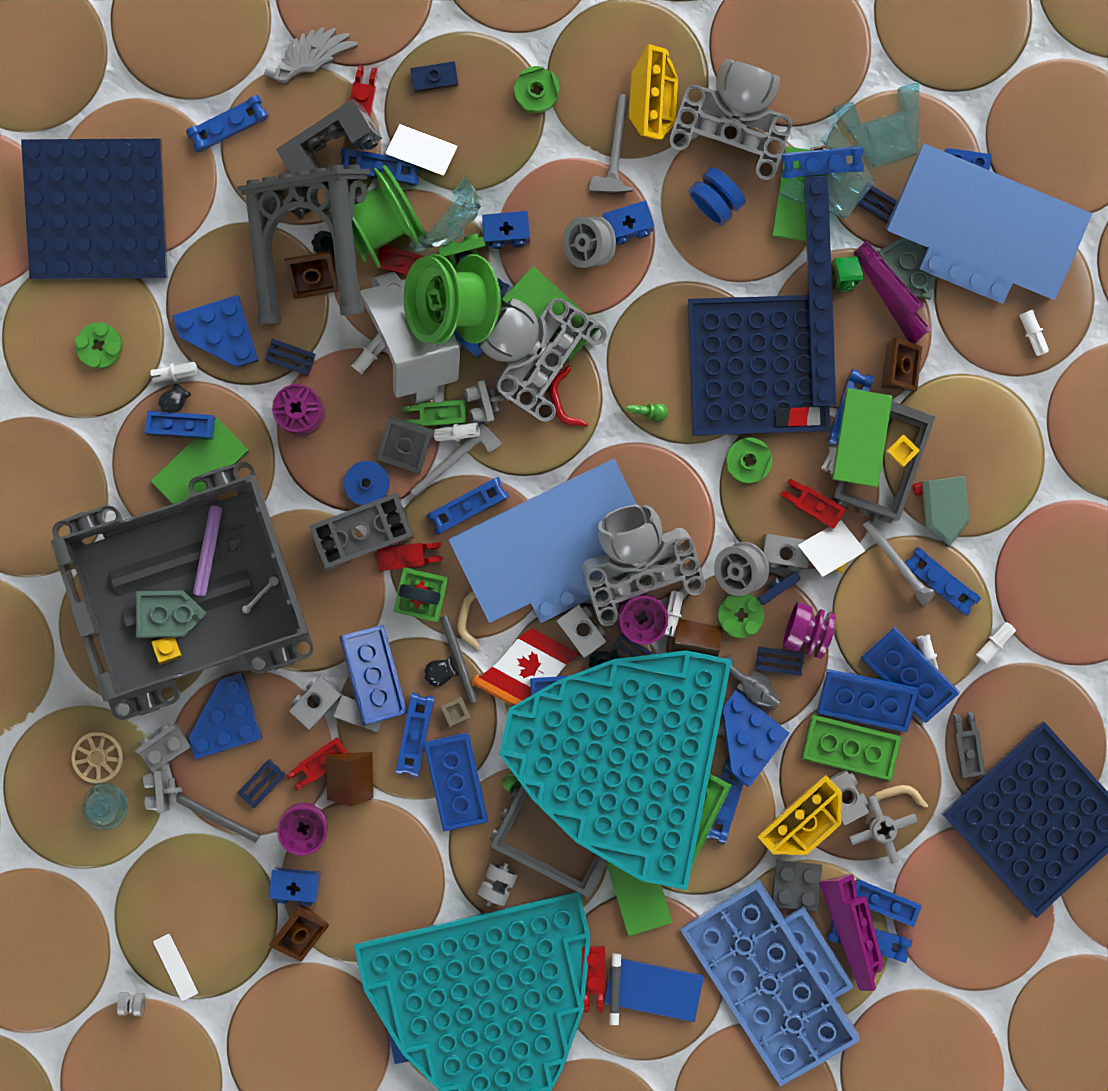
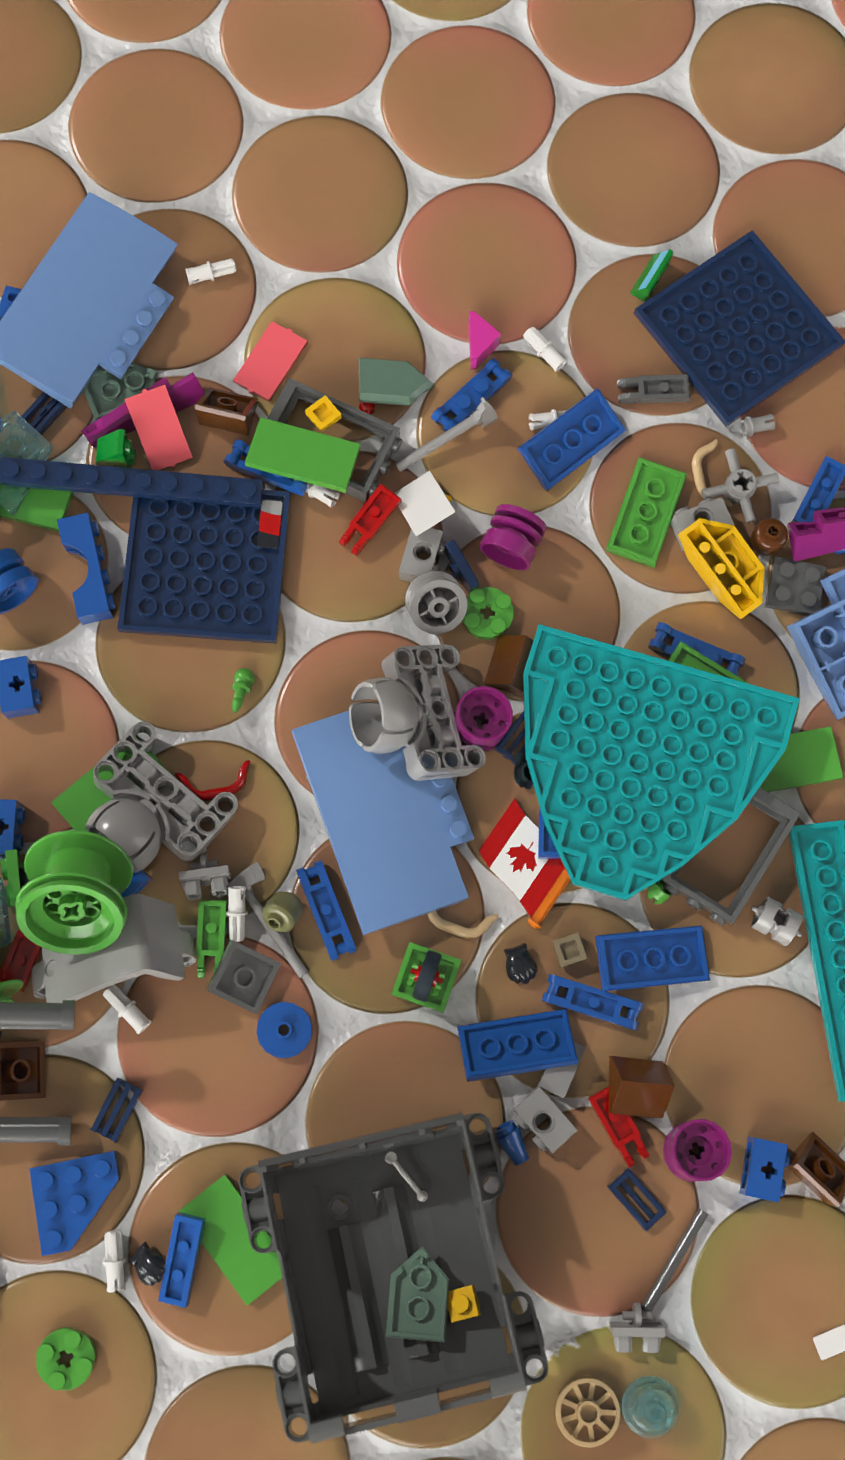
camera: 85 degrees left, 10 degrees down
light grey bracket [135,723,191,773] -> none
blue plate [189,673,262,759] -> none
lavender axle [193,506,222,597] -> none
magenta wheel [272,384,325,436] -> none
dark grey plate [309,493,415,570] -> none
red hinge [377,542,443,571] -> none
dark grey bar [440,615,478,704] -> none
light grey brick [557,605,607,658] -> none
light grey wheel [563,216,616,268] -> none
white axle [664,590,684,637] -> none
blue plate [721,690,790,787] -> none
dark grey animal [725,654,781,711] -> none
bright green plate [726,438,772,484] -> none
dark blue tile [755,647,805,676] -> none
blue tile [817,669,918,732] -> none
none -> blue arch [57,513,116,625]
none -> coral piece [124,385,193,471]
none -> coral piece [233,321,308,402]
none -> olive head [262,891,303,933]
none -> dark pink slope [468,311,501,369]
none -> blue cone [493,1120,529,1166]
none -> green slope [630,249,673,302]
none -> light grey pin [740,414,775,437]
none -> reddish brown head [751,518,788,556]

